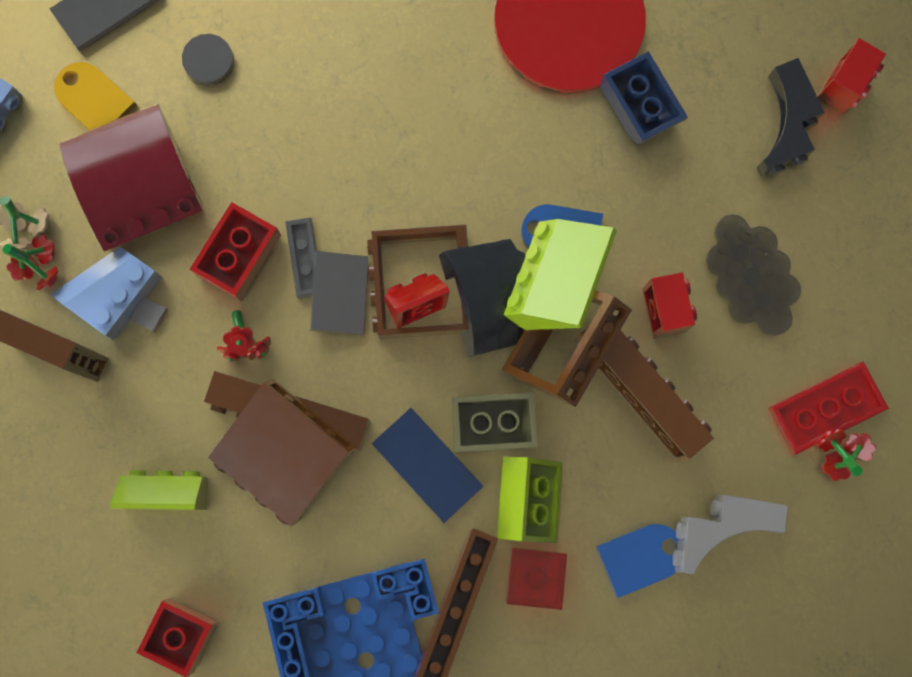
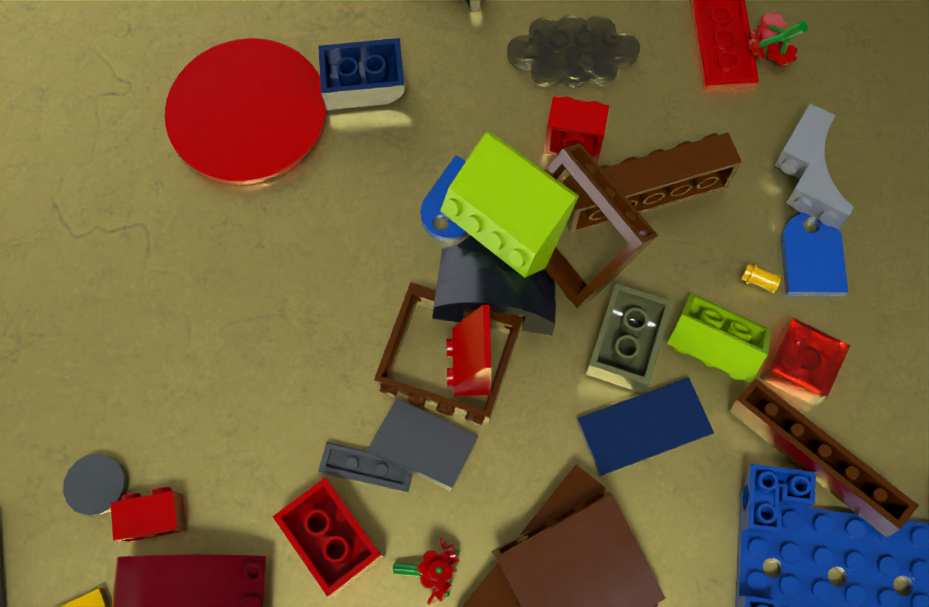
camera: 60 degrees left, 10 degrees down
none -> red brick [110,487,186,544]
none -> yellow pin [740,263,781,293]

